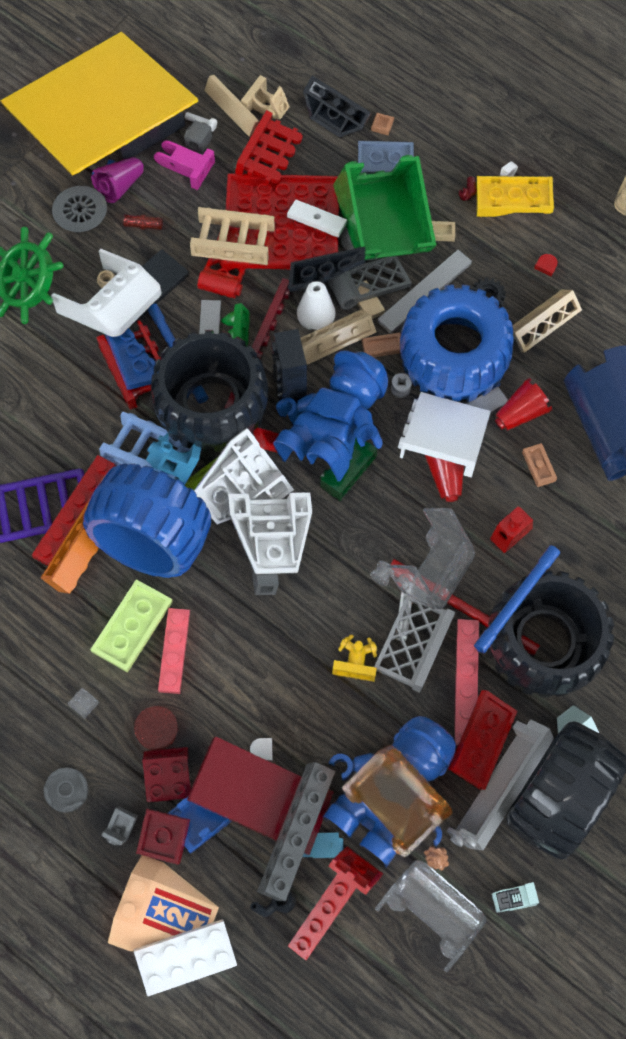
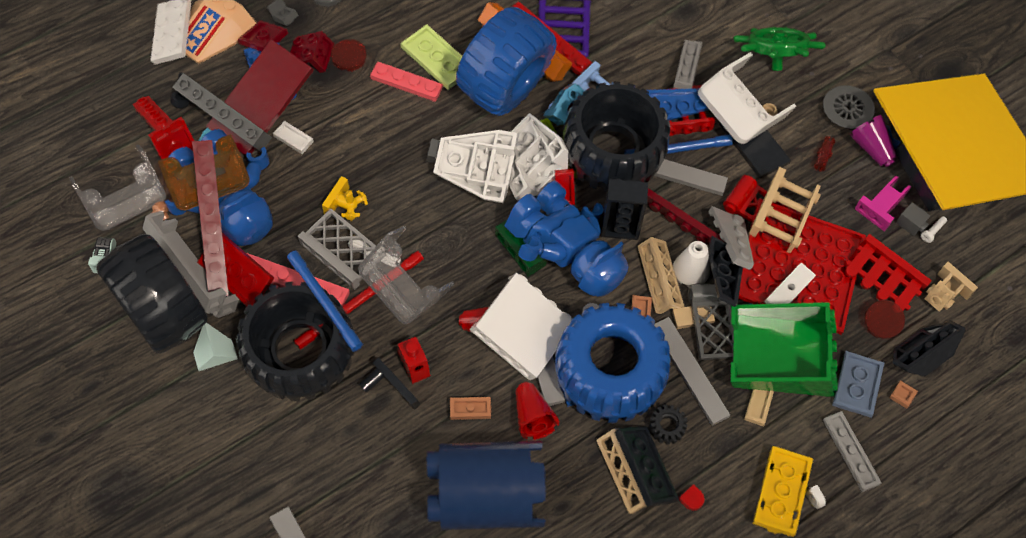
camera: 105 degrees right, 5 degrees down
clear plate [67,688,99,719] -> none
tan tile [204,75,259,137] -> none
green tile [220,303,250,346] -> none
white tile [250,738,272,761] -> none
clear wheel [370,560,396,586] -> none
dark red arm [458,177,477,201] -> none
none -> dark red plate [192,140,229,296]
none -> white tile [273,121,314,154]
none -> black piece [359,357,421,410]
none -> black tile [614,426,679,507]
none -> light grey tile [674,40,702,89]
none -> light grey wing [708,206,754,270]
none -> light grey tile [823,411,881,492]
none -> clear red tile [864,300,905,339]

